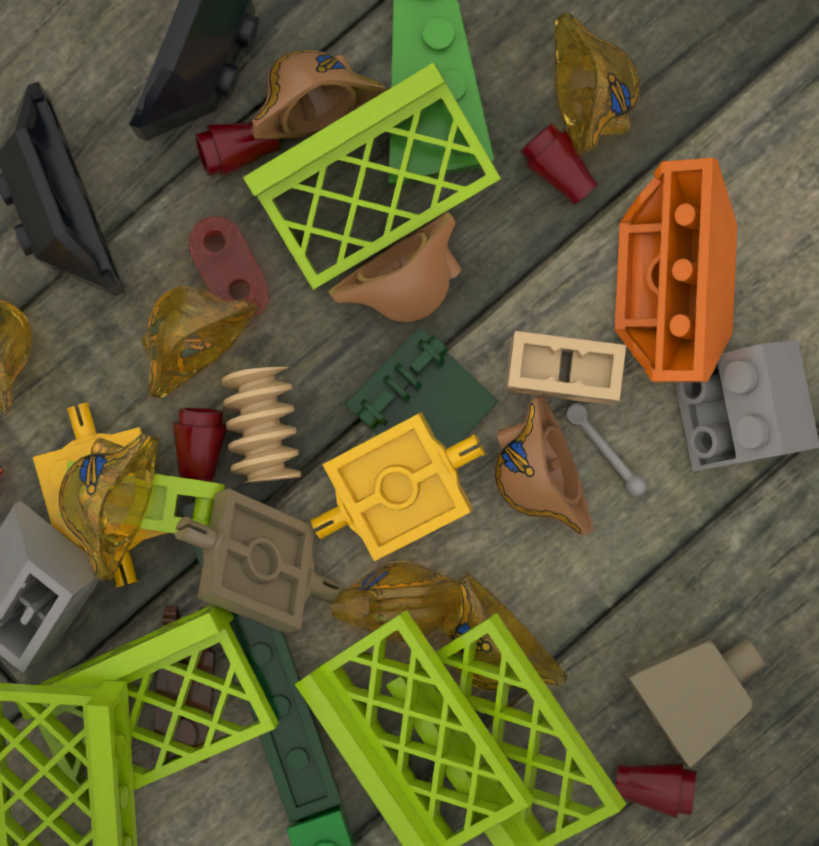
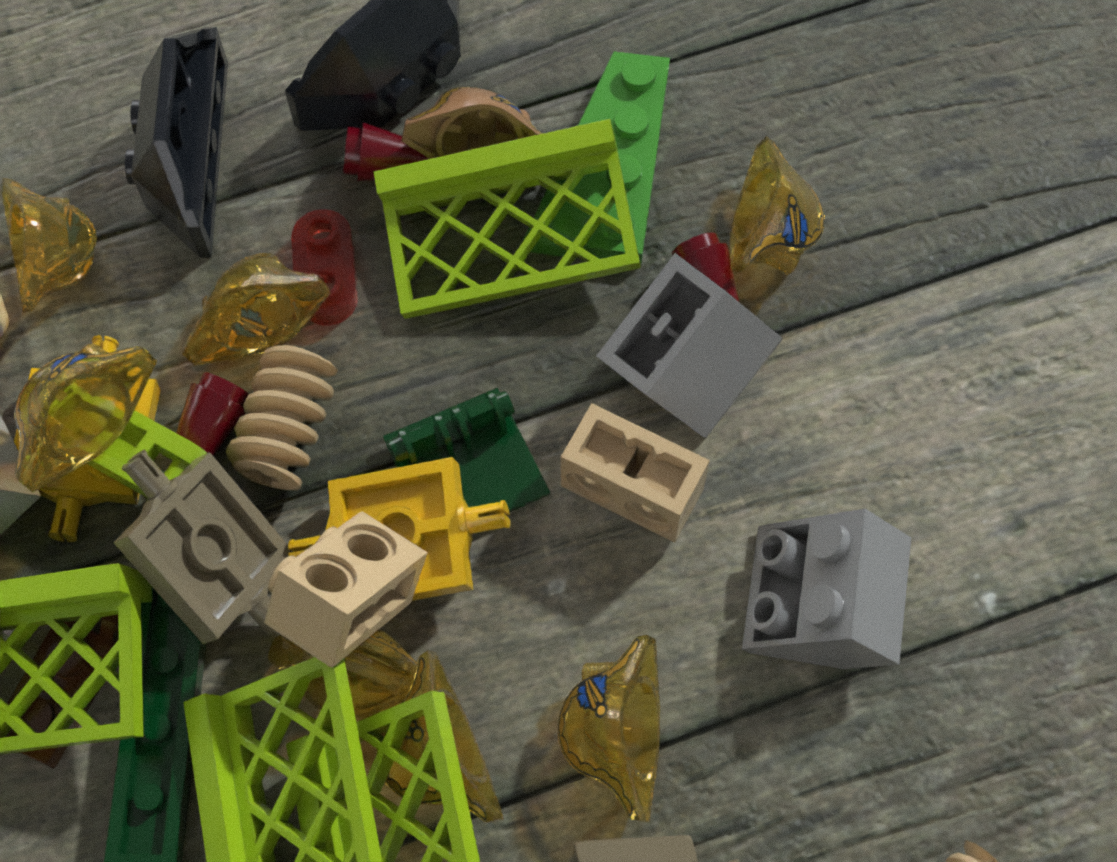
camera: 25 degrees right, 20 degrees down
medium nougat hat [328,212,462,322] -> none
medium nougat hat [495,394,594,535] -> none
light grey hinge [566,403,647,497] -> none
orange wedge [614,157,737,383] -> none
none -> tan brick [264,511,428,668]
none -> clear yellow hat [557,635,660,823]
none -> light grey slope [596,253,783,438]

